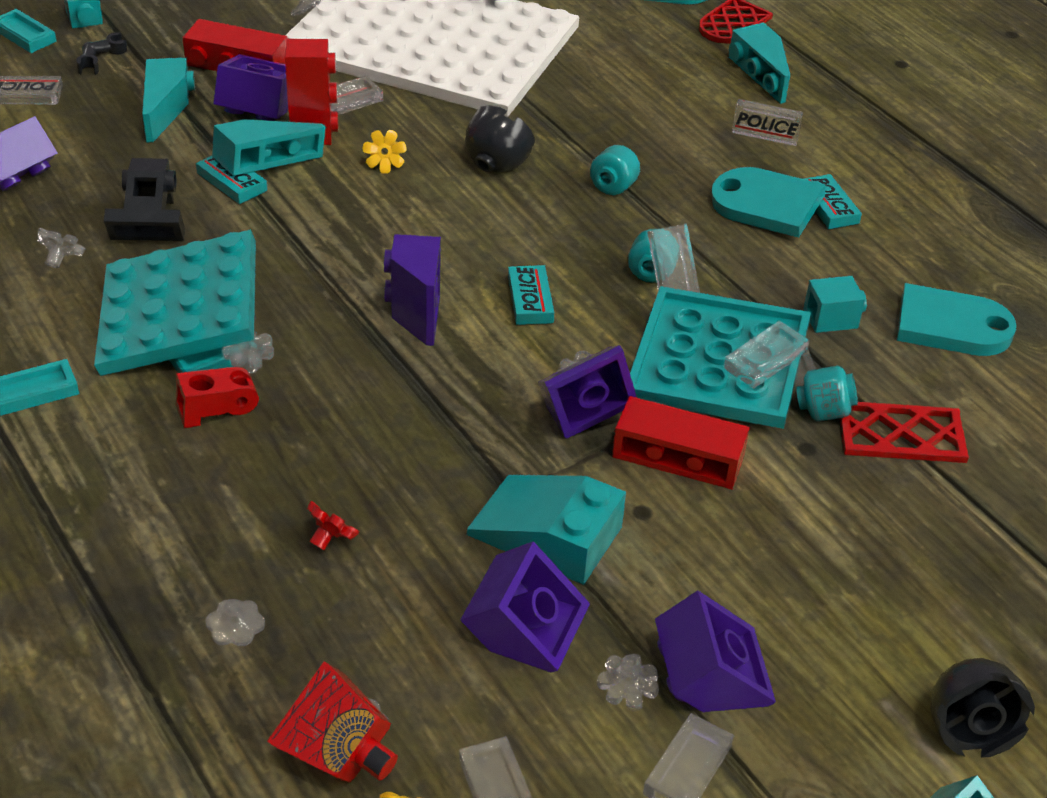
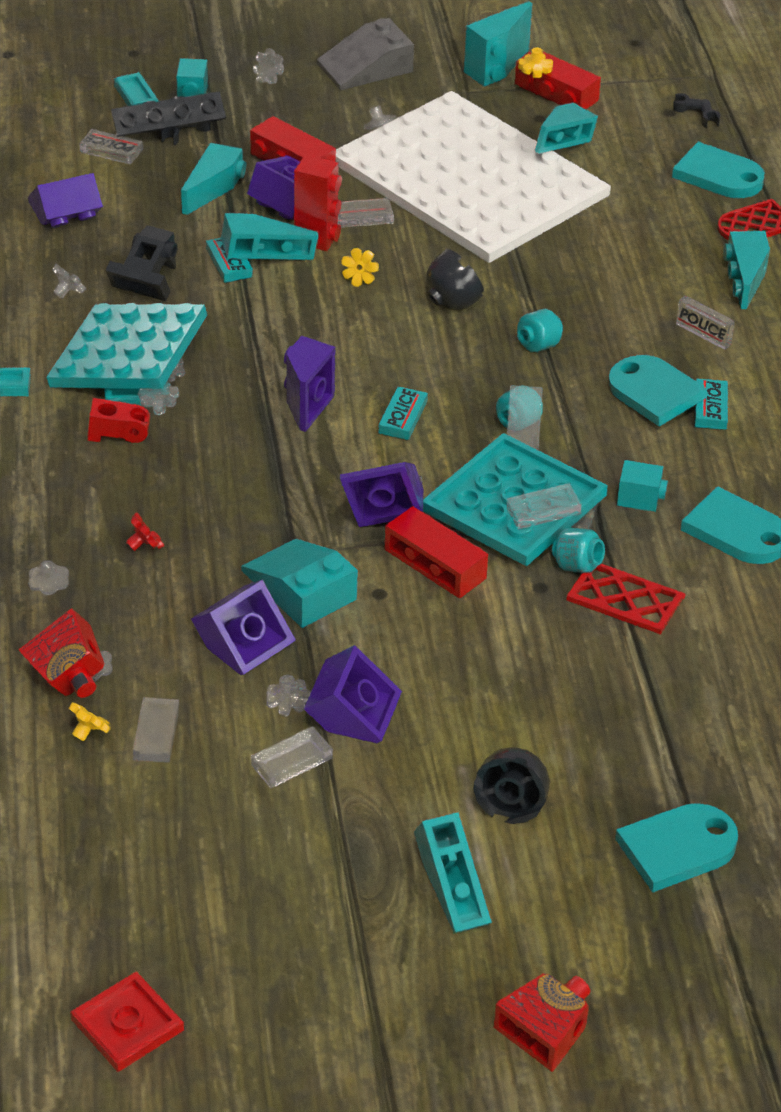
camera: 25 degrees right, 0 degrees up
none -> black bracket [111,91,226,137]

